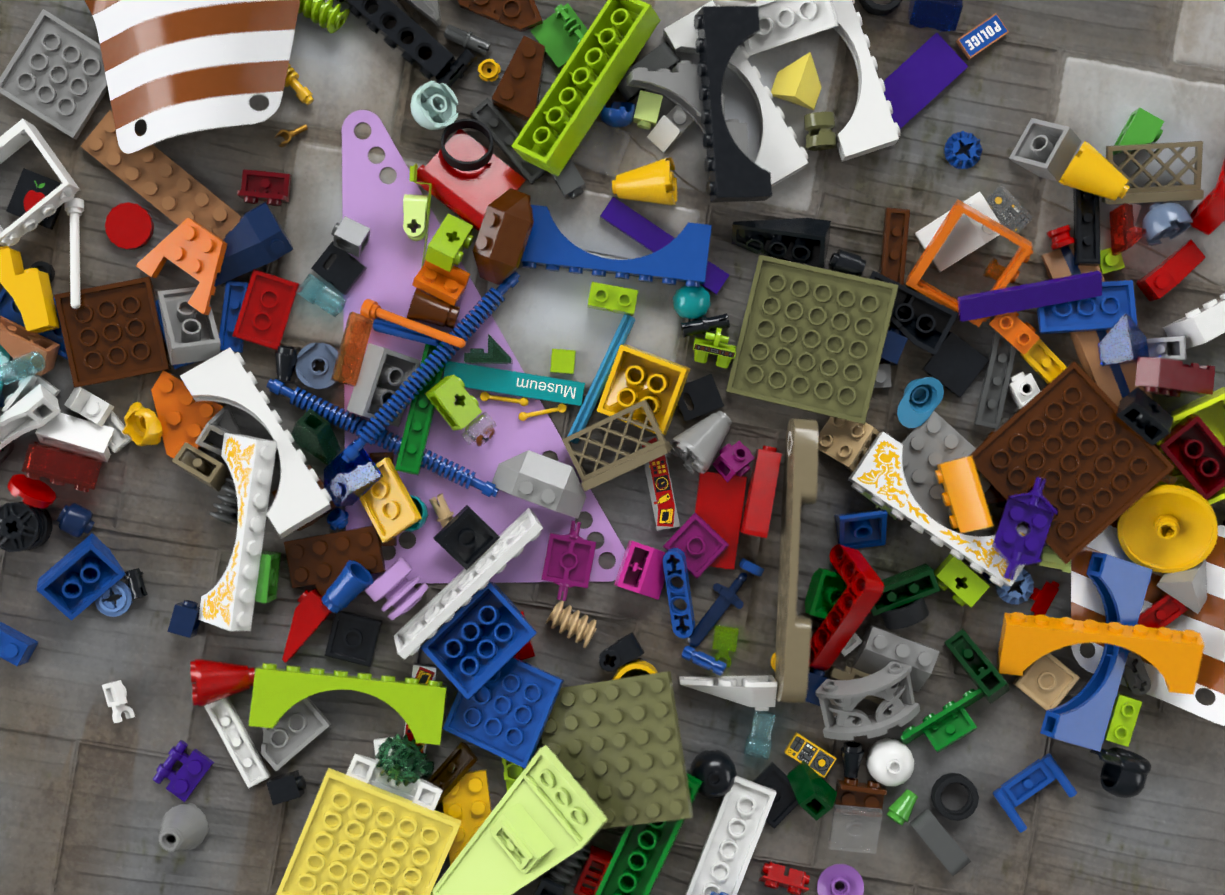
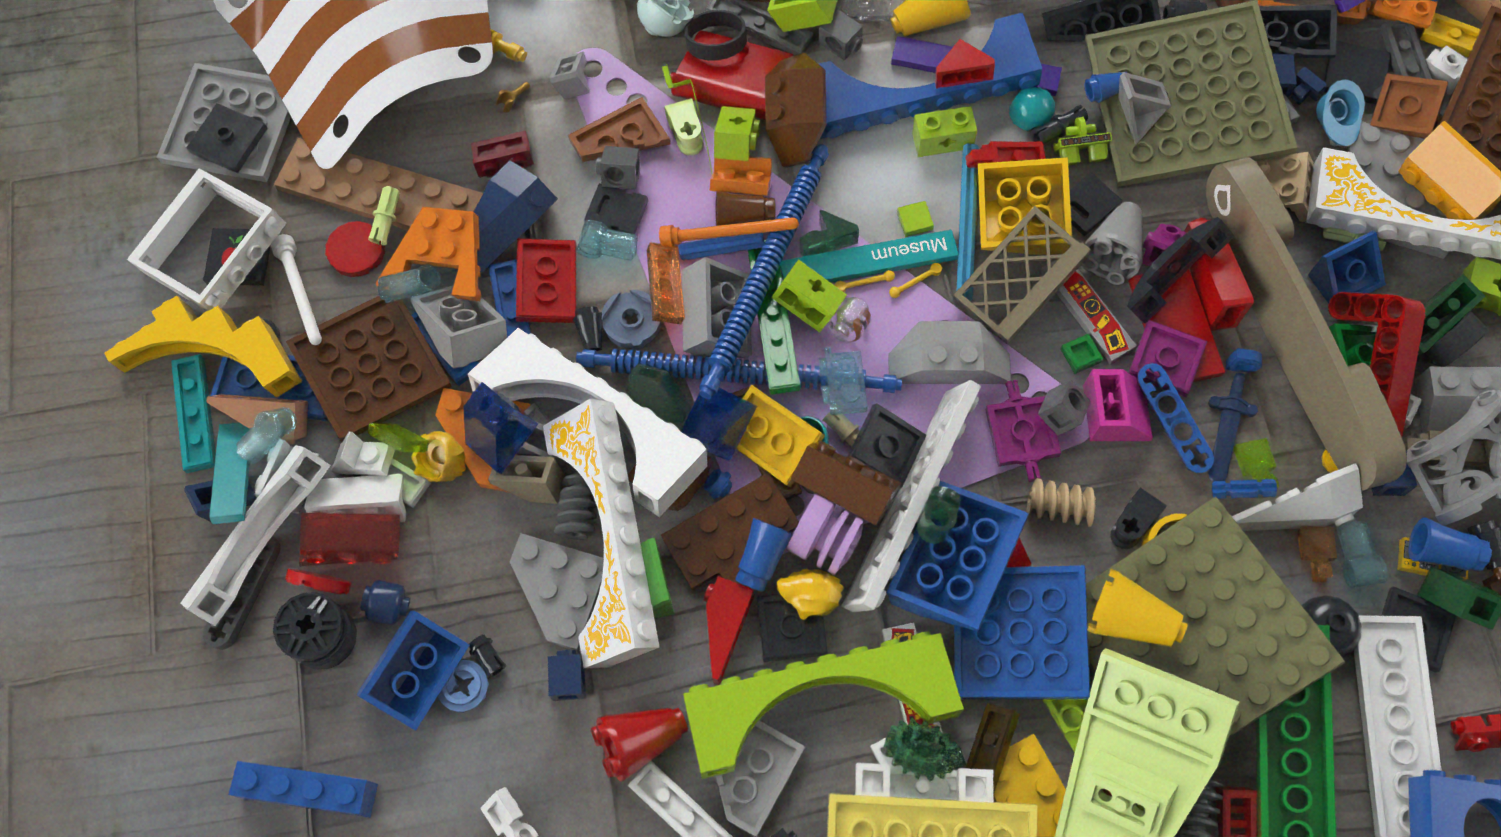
camera: 15 degrees left, 20 degrees down
none -> black plate [186,103,267,173]
none -> yellowish green axle [368,186,400,245]
none -> clear neon green tile [368,423,429,452]
none -> clear light blue piece [377,264,441,303]
none -> clear blue slope [463,382,538,474]
none -> light grey plate [510,533,604,652]
none -> light grey slope [549,52,590,99]
none -> dark orange wing [568,97,671,162]
none -> yellow hair [776,569,844,620]
none -> reddish brown wedge [791,441,902,525]
none -> clear light blue bracket [819,347,868,415]
none -> clear green piece [917,486,961,544]
none -> red slope [935,39,995,89]
none -> red hinge [965,141,1046,168]
none -> dark grey brick [1038,380,1091,435]
none -> green tile [1060,333,1103,374]
none -> blue cone [1085,72,1127,103]
none -> yellow cone [1087,569,1188,647]
none -> light grey slope [1118,72,1171,145]
none -> black slope [1127,217,1235,324]
none -> dark blue tile [1291,66,1327,105]
none -> clear orange plate [1297,526,1337,583]
none -> dark orange plate [1370,73,1448,139]
none -> blue plant [1408,517,1492,572]

